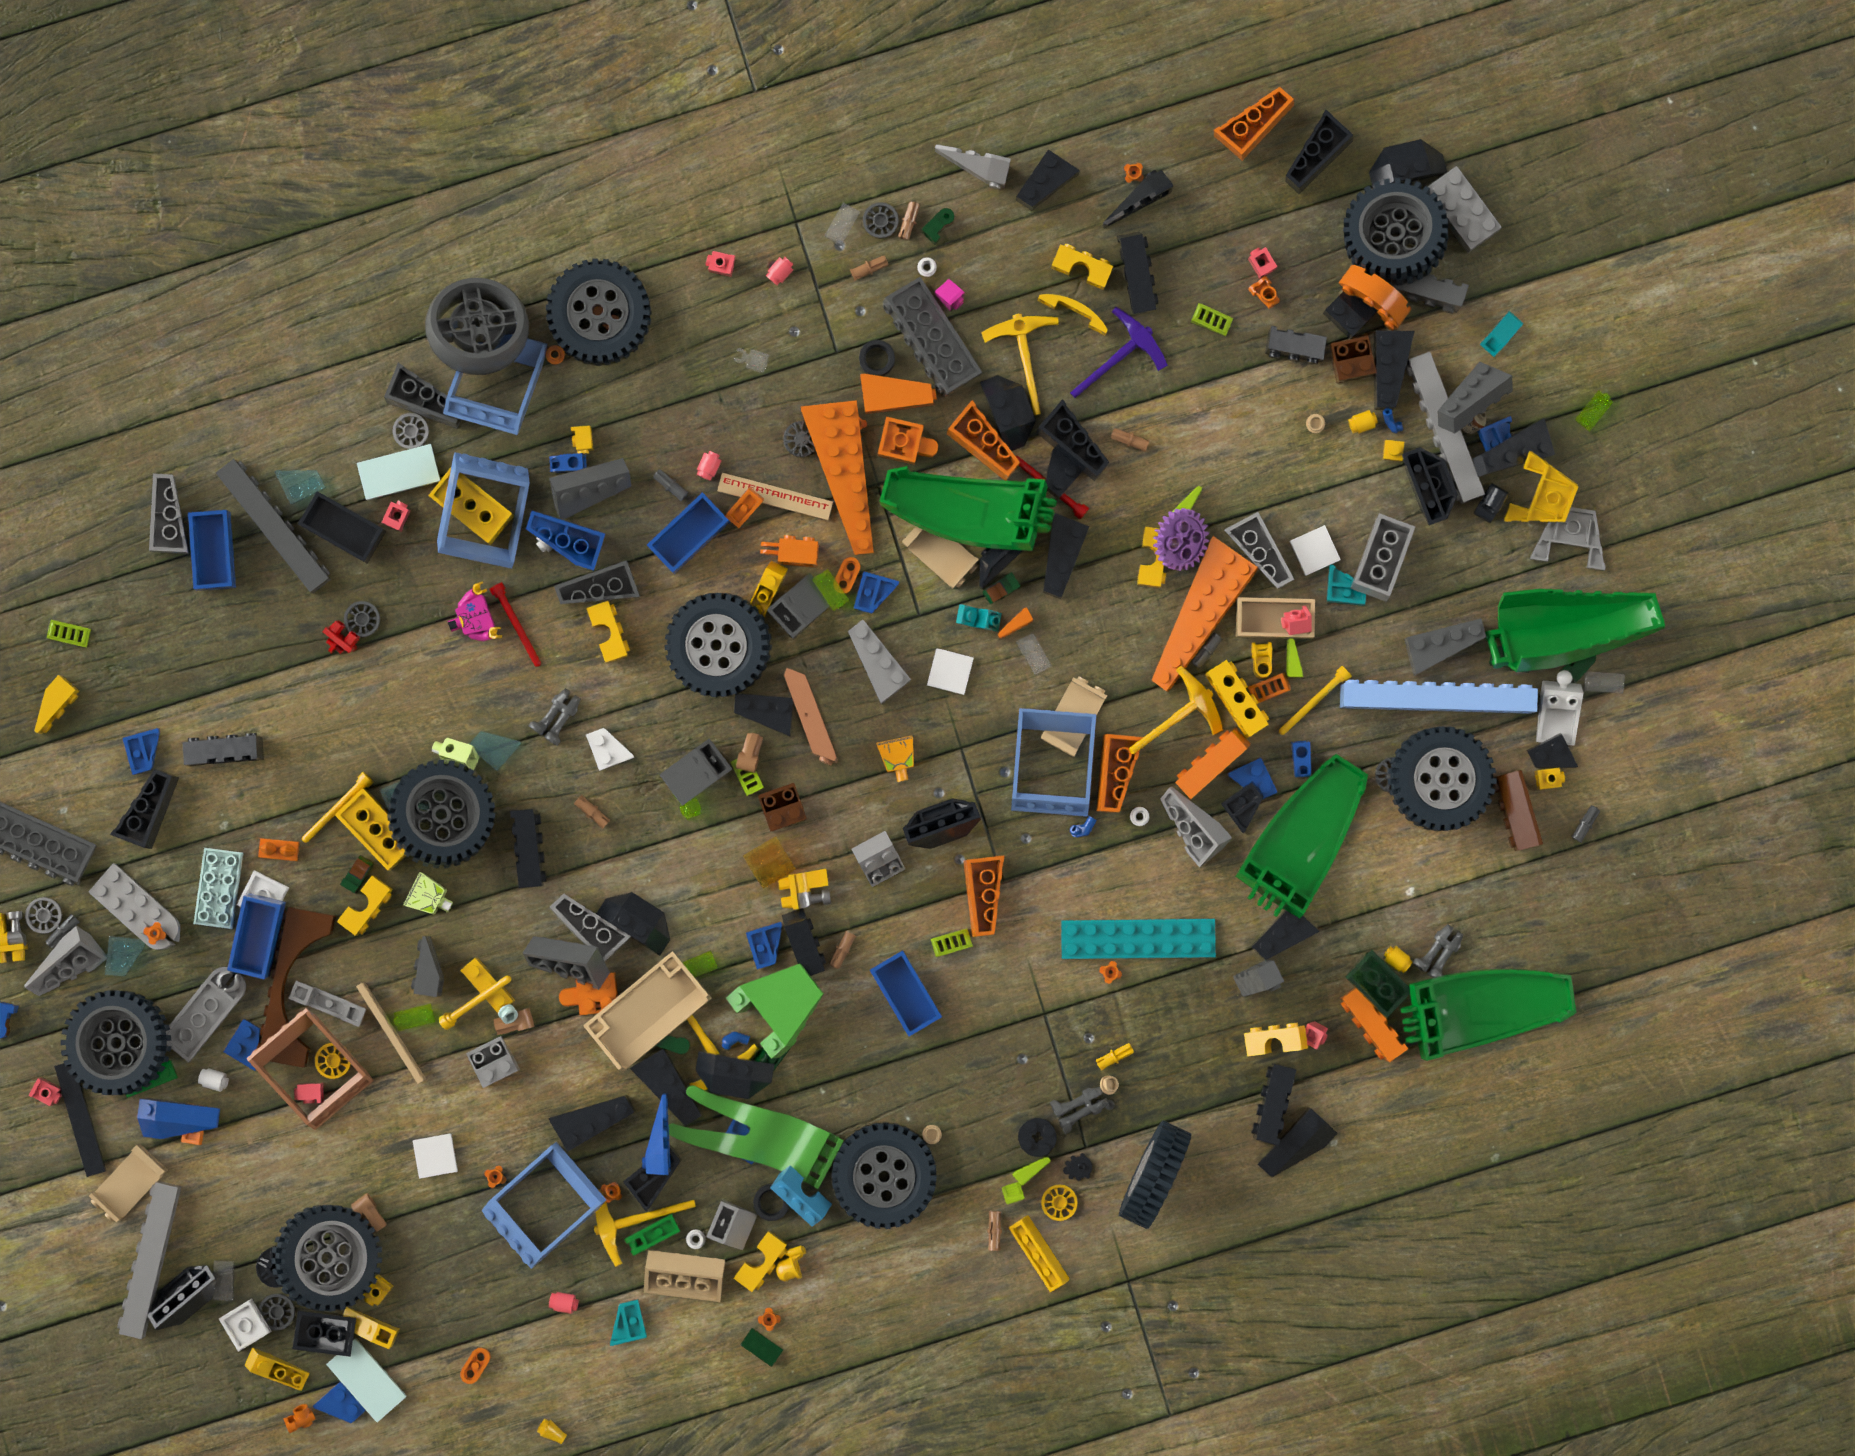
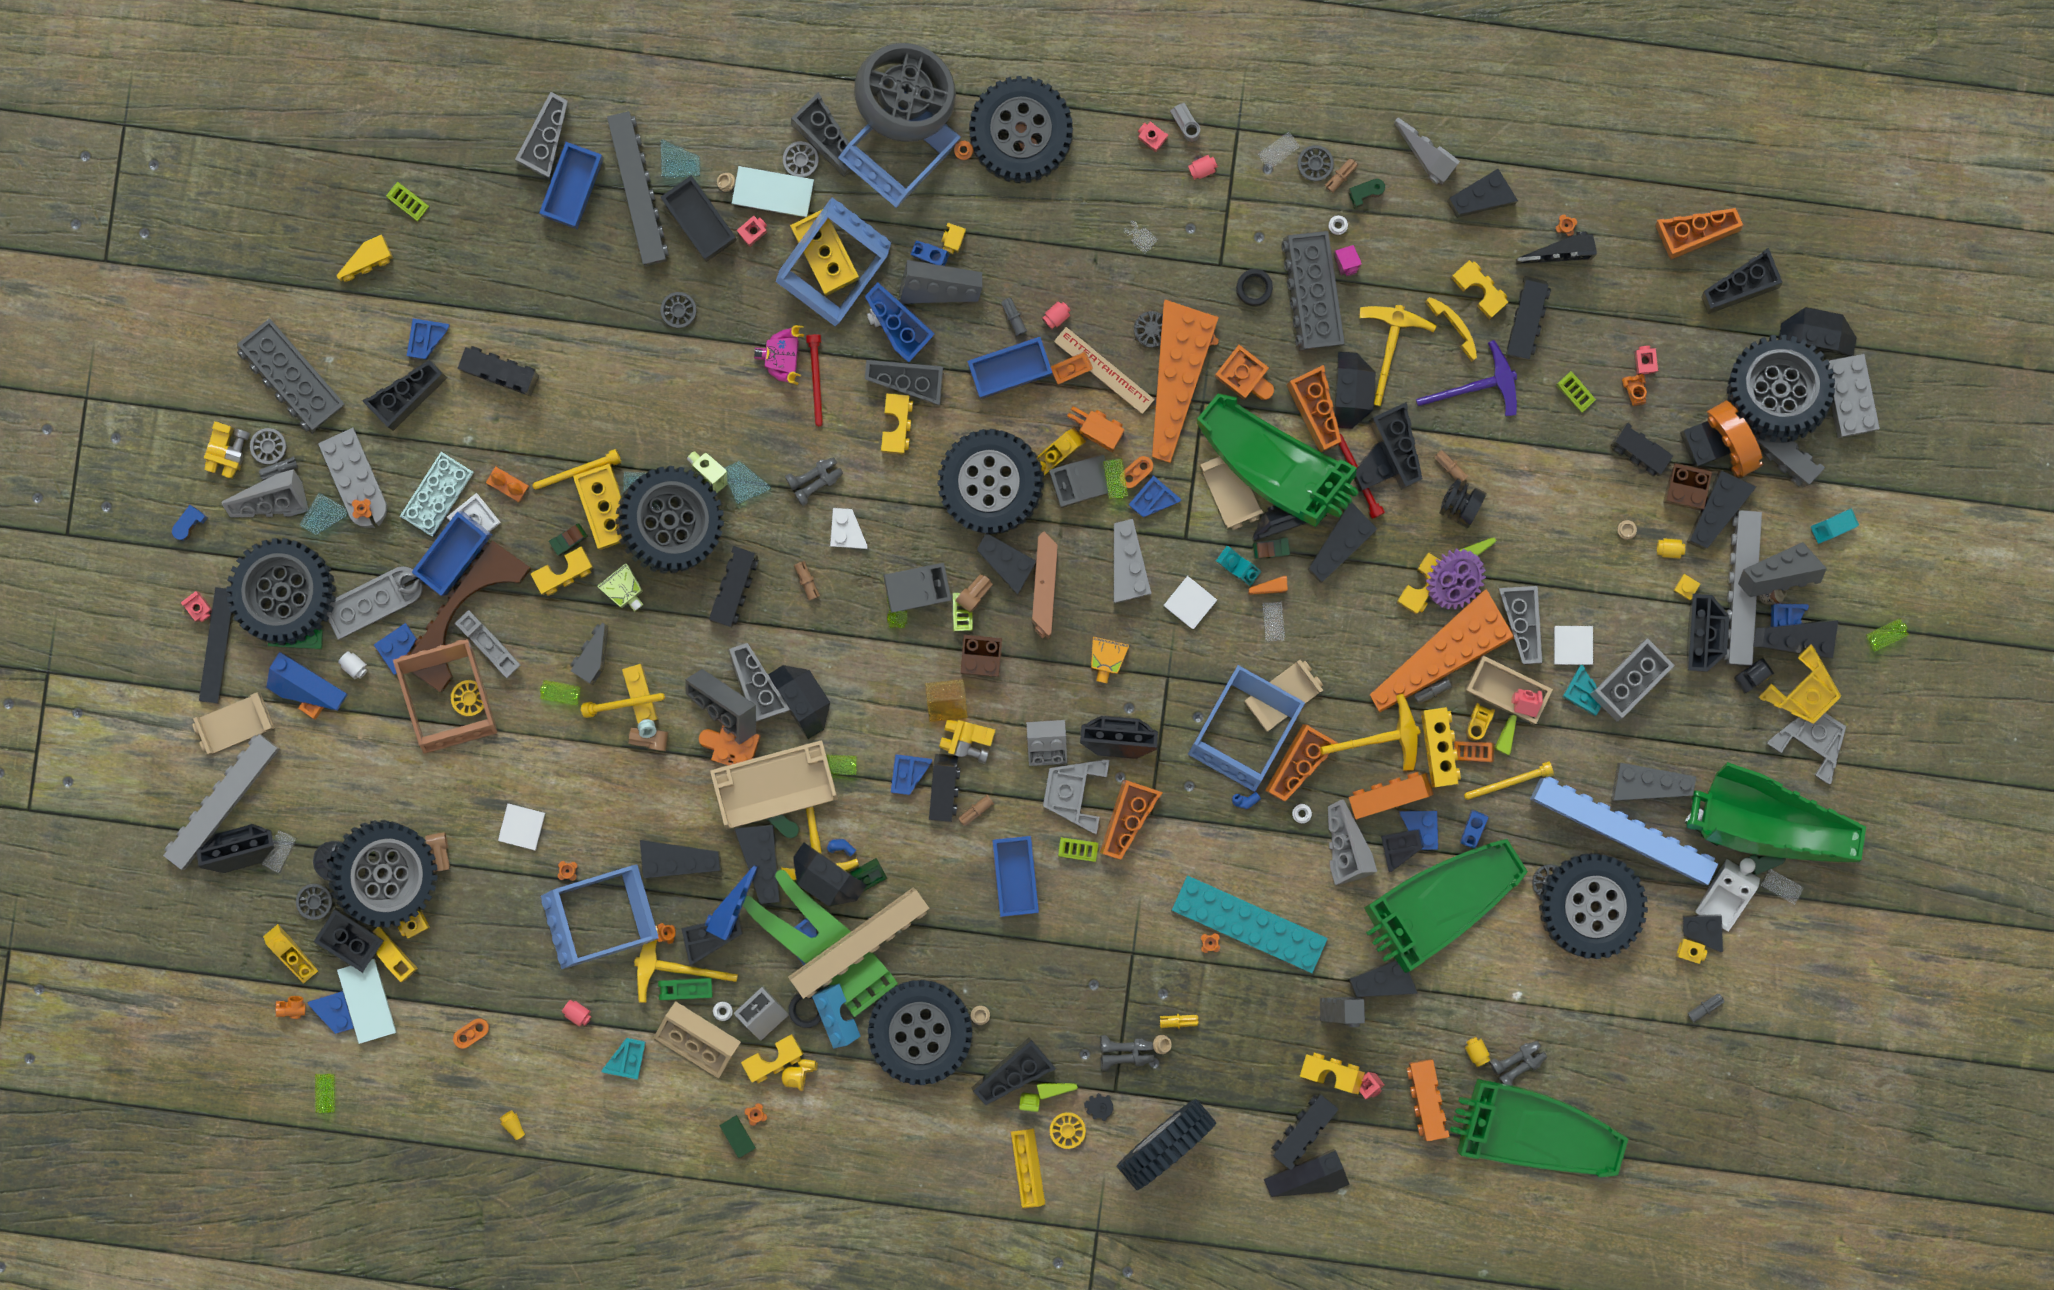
camera: 25 degrees right, 0 degrees up
white tile [219,1299,272,1352] -> none
coral brick [294,1083,324,1104] -> none
red hips [322,620,360,654] -> none
tan tile [356,982,426,1084] -> none
light grey slope [466,1036,520,1088] -> none
bright green wedge [726,964,824,1059] -> none
medium nougat axle [850,256,888,281] -> none
orange slope [860,374,937,414] -> none
medium nougat pin [987,1211,1002,1251] -> none
black plate [1018,1118,1057,1157] -> none
clear green slope [1345,950,1410,1018] -> none
blue arm [1383,408,1403,434] -> none
reddish brown slope [1493,770,1543,851] -> none
none -> tan plate [717,173,736,192]
none -> tan brick [788,887,929,999]
none -> black wedge [971,1037,1056,1105]
none -> light grey wing [1043,760,1109,834]
none -> light grey piece [1170,103,1200,142]
none -> black wheel [1439,478,1487,528]

